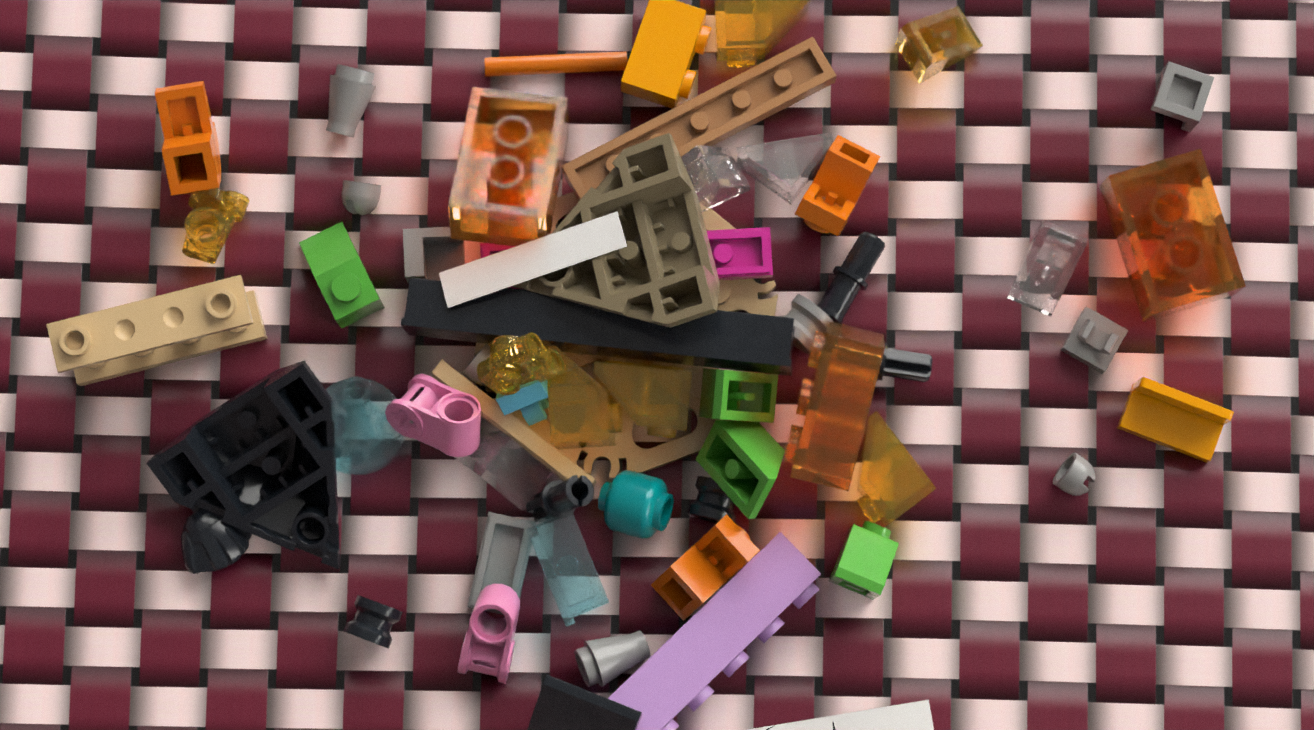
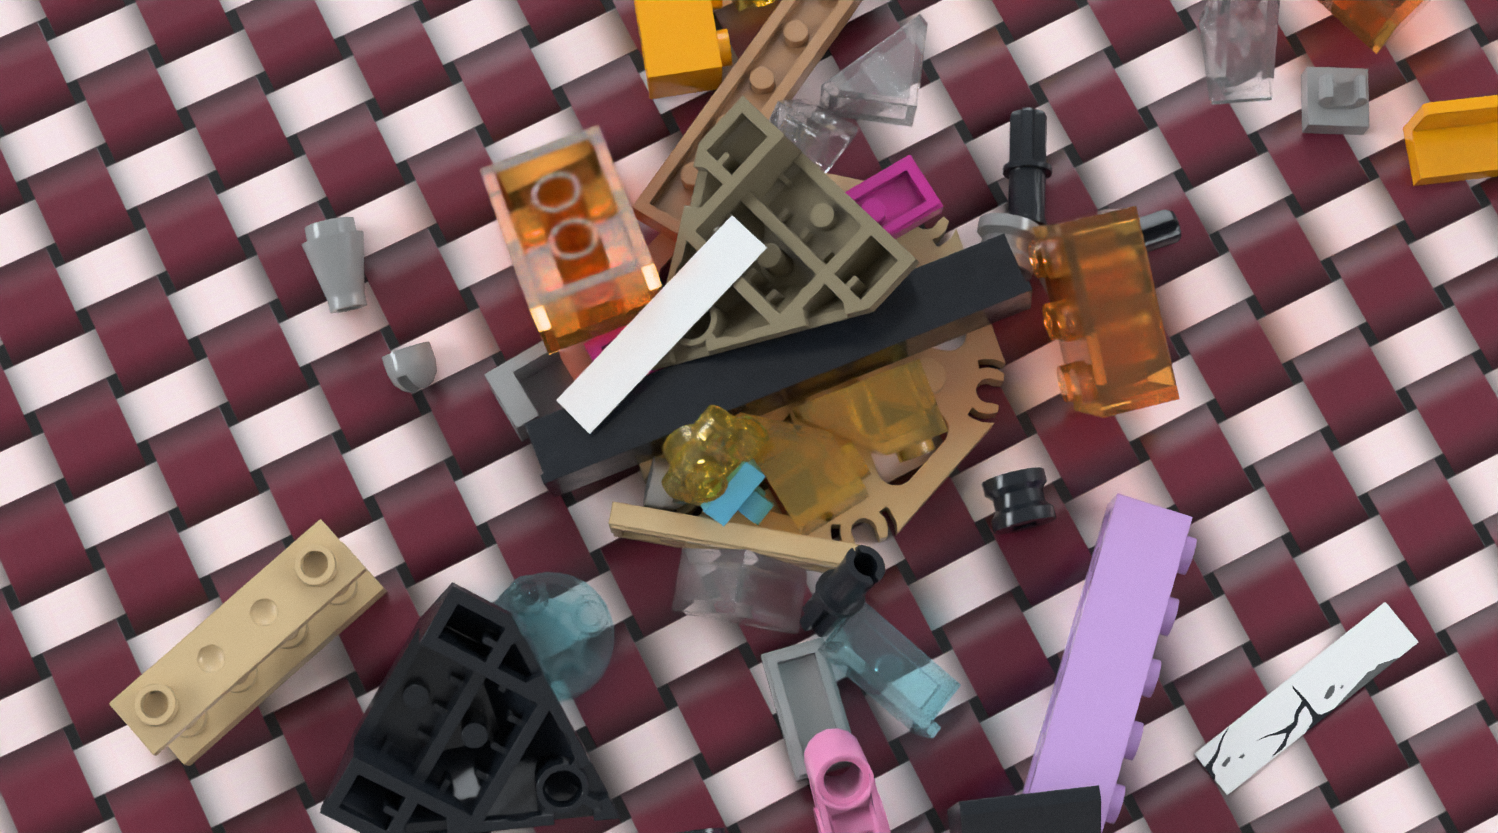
camera: 30 degrees left, 5 degrees down
orange brick [155,81,221,196] -> none
clear yellow plate [182,188,250,264] -> none
bright green slope [299,222,385,329] -> none
bright pink piece [385,374,481,457] -> none
orange bar [484,51,628,77] -> none
light grey cone [574,630,651,687] -> none
teal head [598,470,674,539] -> none
orange brick [651,514,760,621] -> none
bright green slope [695,420,785,519] -> none
bright green slope [699,368,778,423] -> none
orange brick [795,135,881,236] -> none
slope [828,521,899,600] -> none
clear yellow slope [856,411,936,527] -> none
light grey hinge [1053,453,1096,496] -> none

